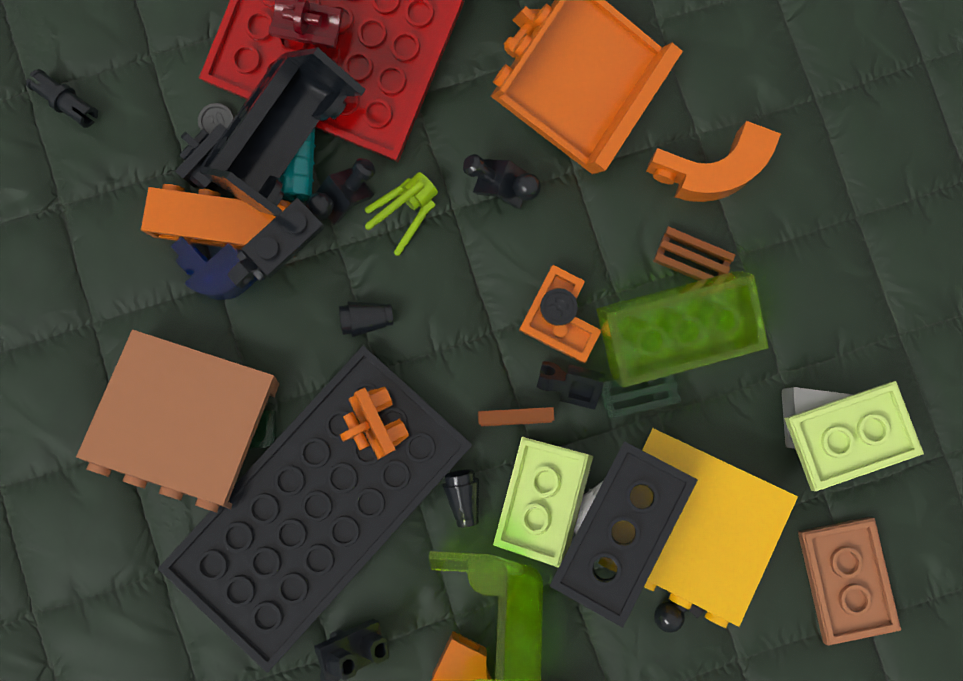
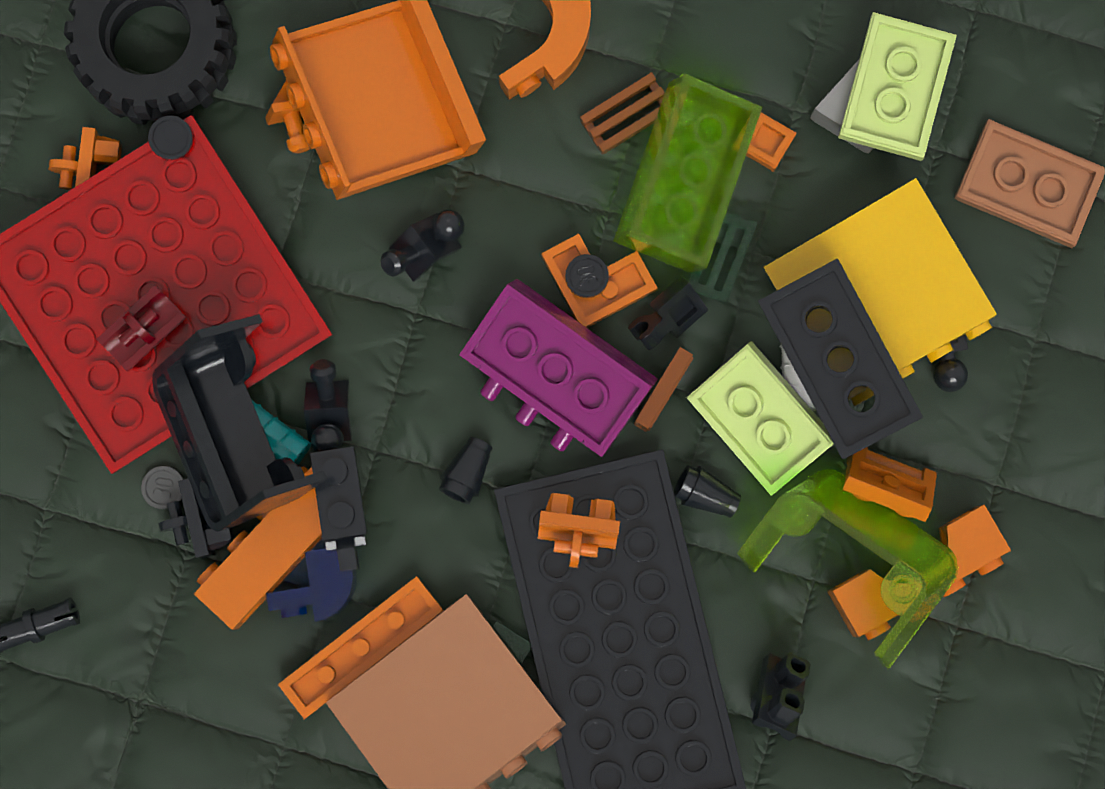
camera: 55 degrees left, 0 degrees up
lime plant [365,172,438,256] -> none
none -> orange plate [278,576,444,719]
none -> magenta piece [459,279,658,457]
none -> orange tile [737,112,796,172]
none -> orange plate [842,447,937,522]

